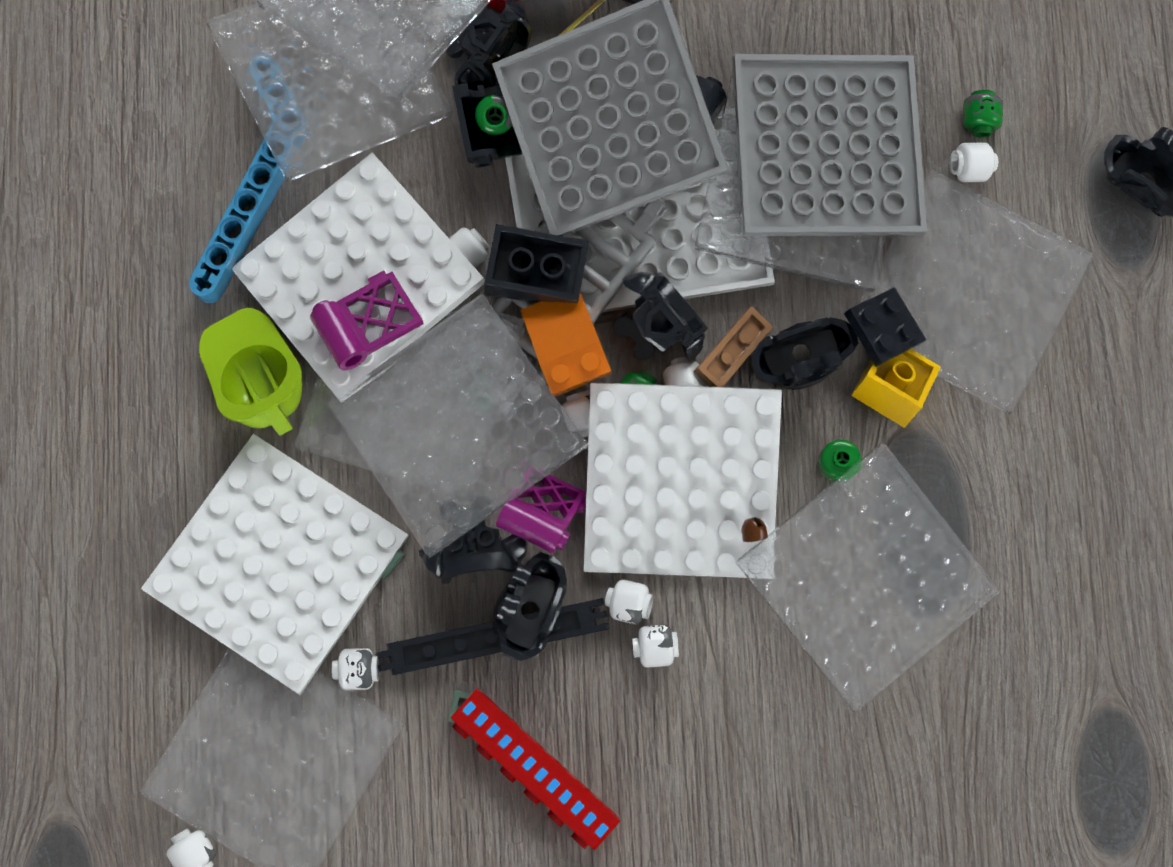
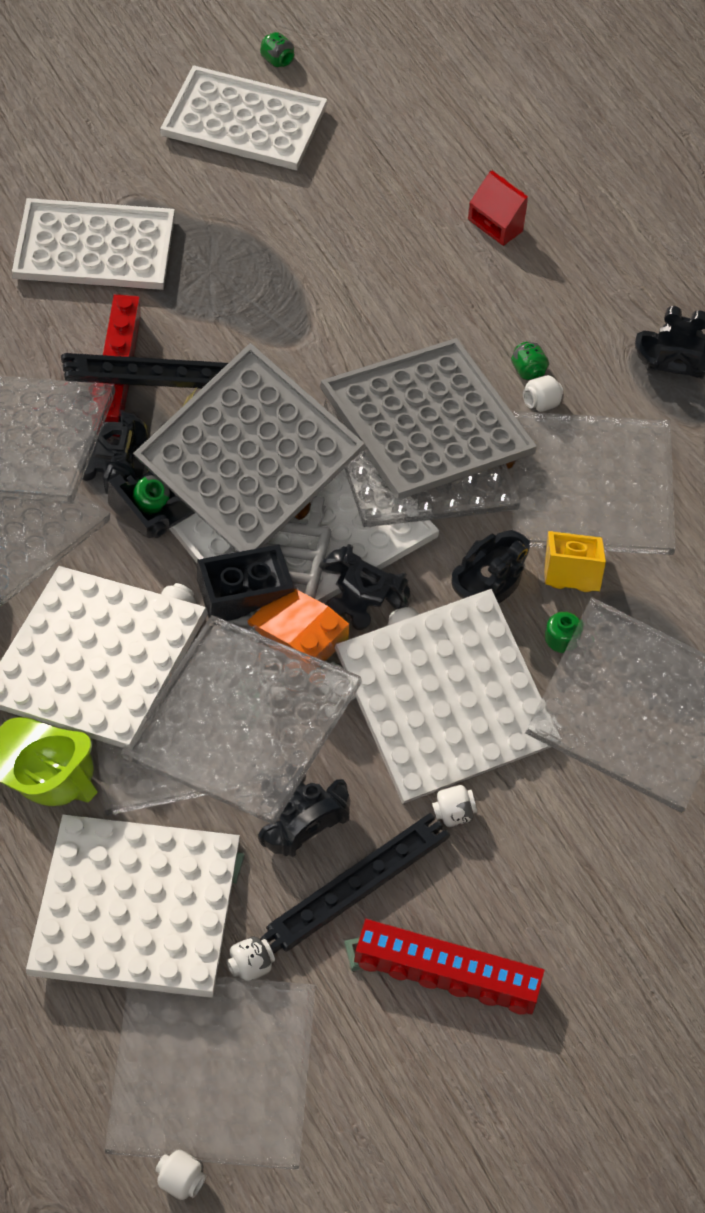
camera: 30 degrees left, 25 degrees down
magenta piece [310,270,424,371] -> none
black piece [492,552,567,661] -> none
magenta piece [495,465,586,554] -> none
white head [632,625,679,668] -> none
medium nougat plate [694,306,773,387] -> none
reddish brown hinge [741,517,768,542] -> none
black plate [844,287,926,367] -> none

